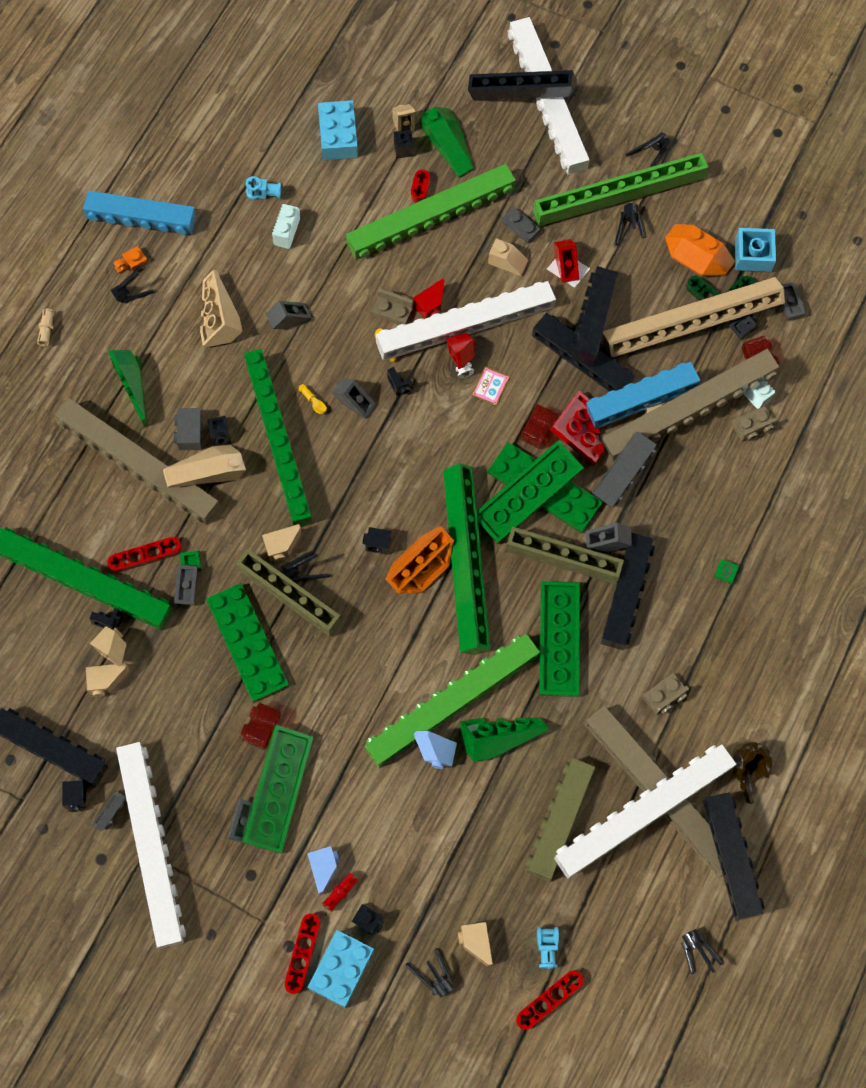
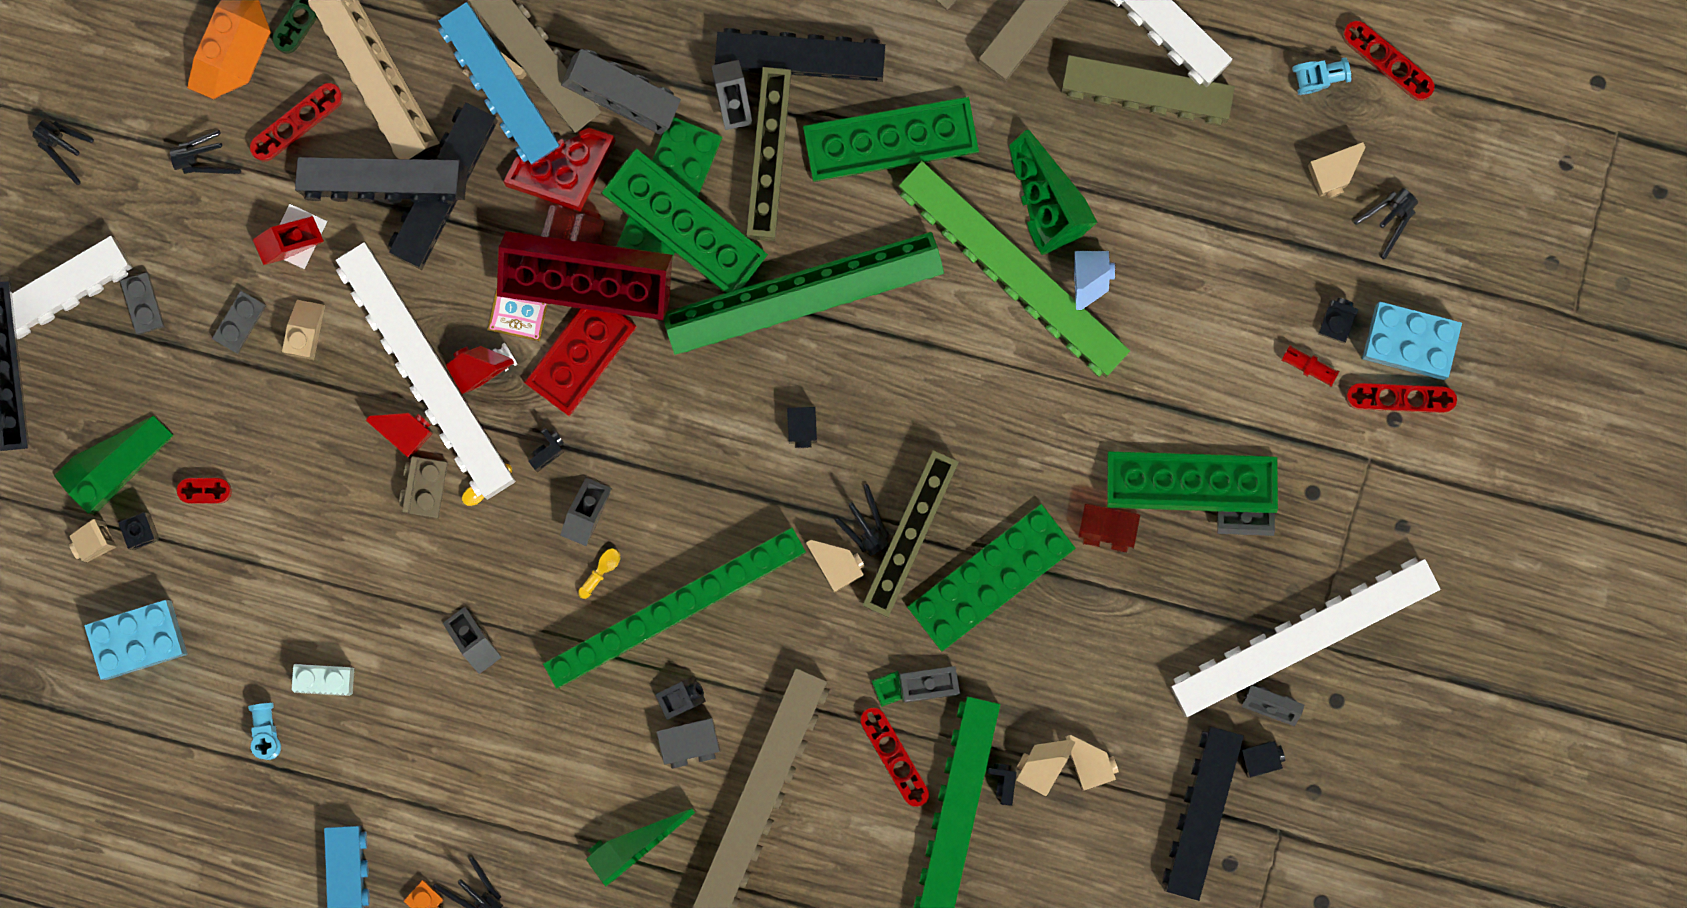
camera: 95 degrees left, 15 degrees up
tan wedge [163,445,246,488] -> none
tan wedge [200,269,243,347] -> none
light blue slope [307,846,340,896] -> none
bright green brick [346,164,516,260] -> none
orange wedge [385,526,454,594] -> none
bright green brick [533,153,708,226] -> none
none -> dark grey plate [120,272,165,335]
none -> red beam [250,83,343,162]
none -> dark red brick [497,231,672,320]
none -> red tile [524,308,637,417]

